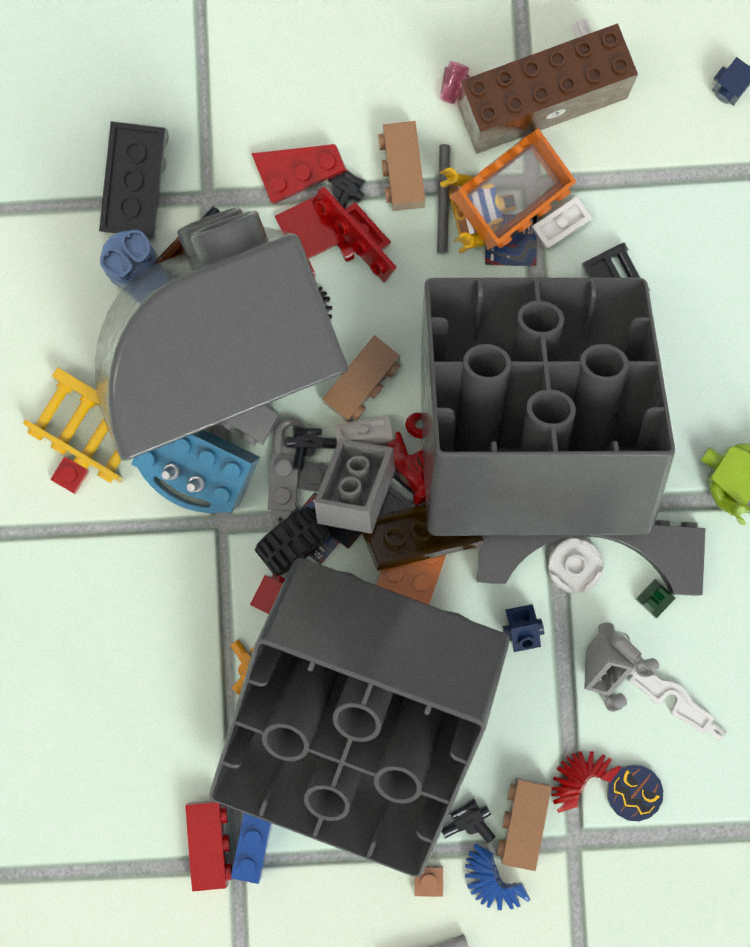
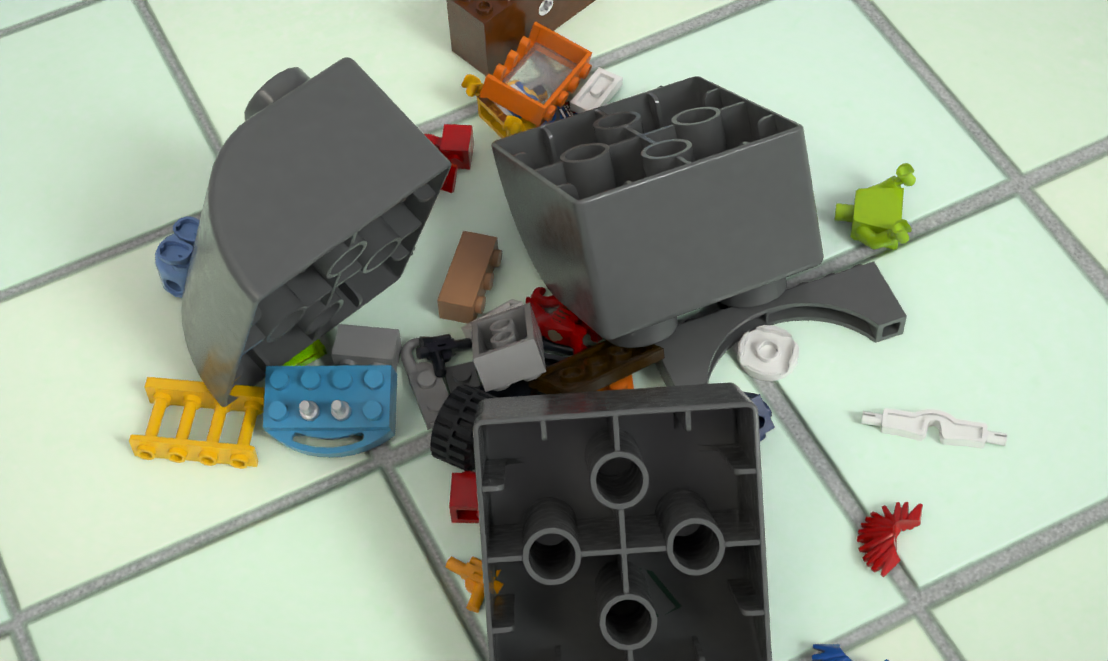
camera: 25 degrees left, 30 degrees down
red plate [50,456,90,494] -> none
black hinge [99,121,169,238] -> none
medium nougat brick [378,121,425,211] -> none
dark grey bar [437,144,450,253] -> none
clear pink cone [439,61,470,104] -> none
black piece [441,798,496,844] -> none
medium nougat brick [496,777,552,871] -> none
light grey torso [584,623,659,712] -> none
tile [607,765,664,822] -> none
dark green tile [635,579,676,618] -> none
none -> red brick [424,124,474,170]

